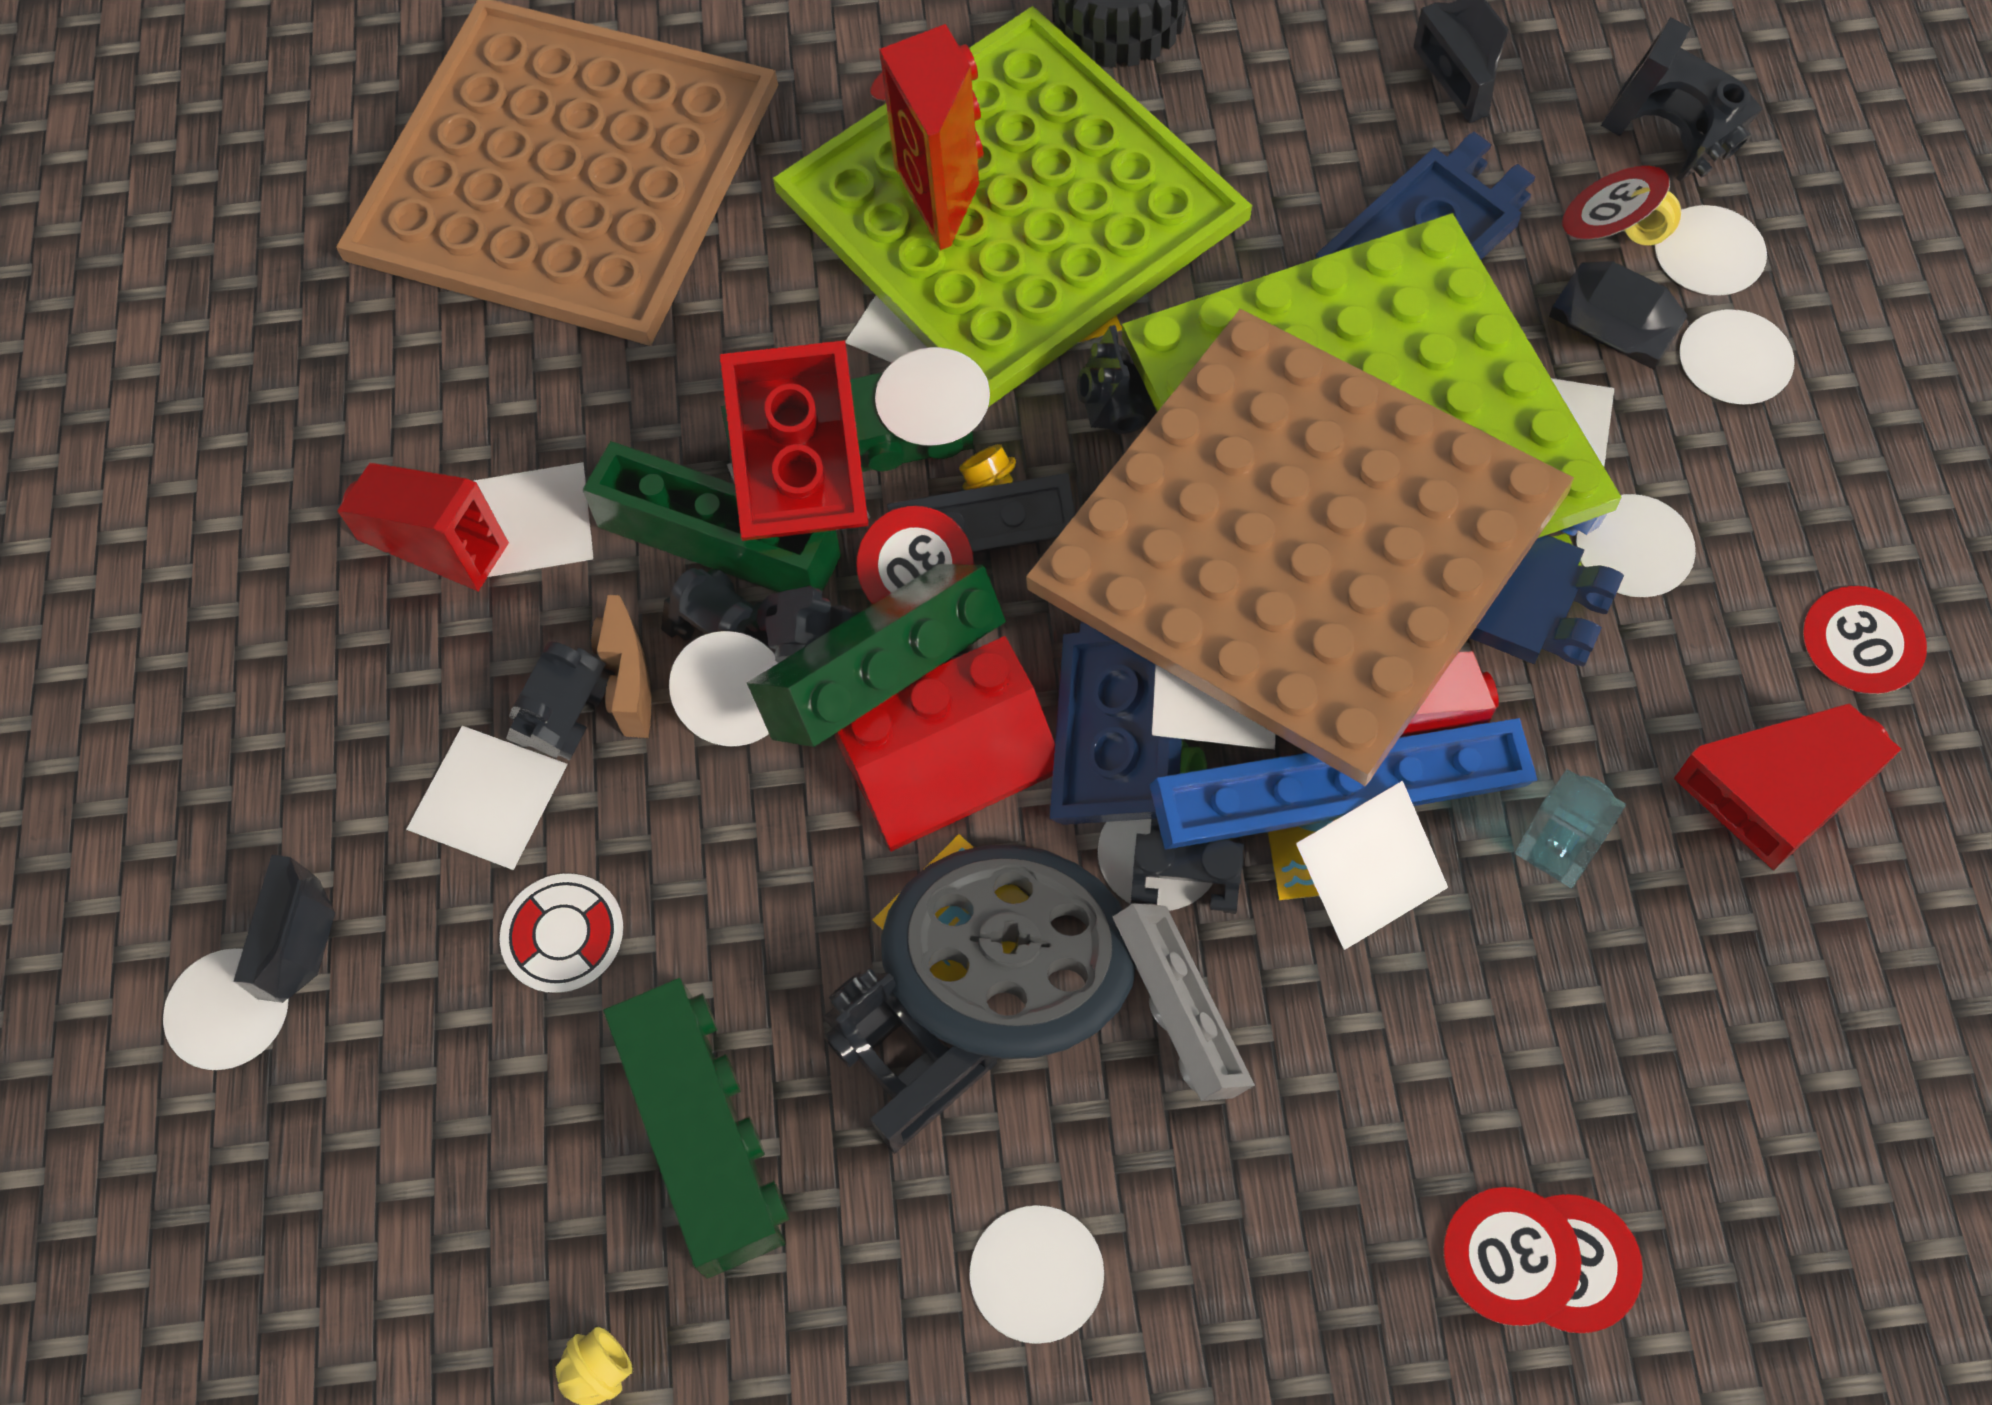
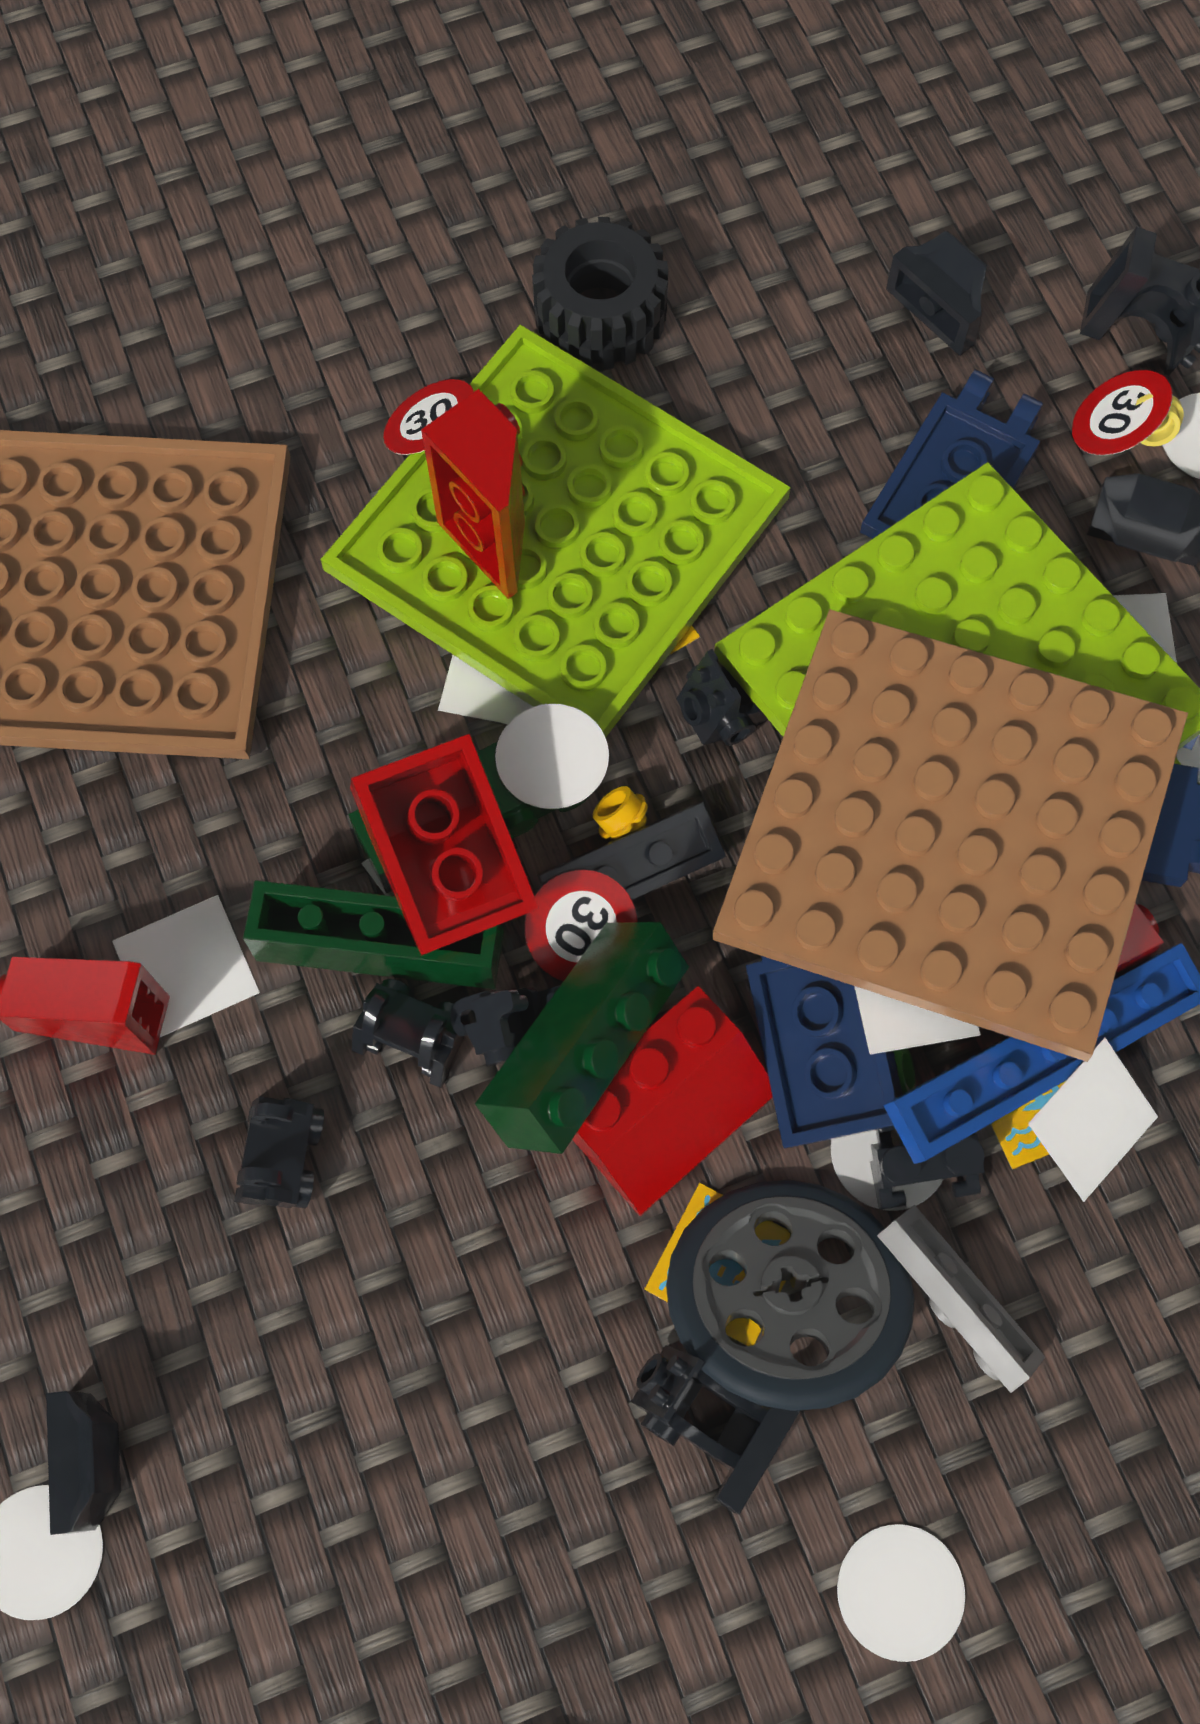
camera: 20 degrees left, 5 degrees up
white sticker [406,726,568,870] -> none
sticker [500,874,623,993] -> none
medium nougat slope [591,595,651,738] -> none
dark green brick [603,978,790,1279] -> none
white sticker [669,631,778,746] -> none

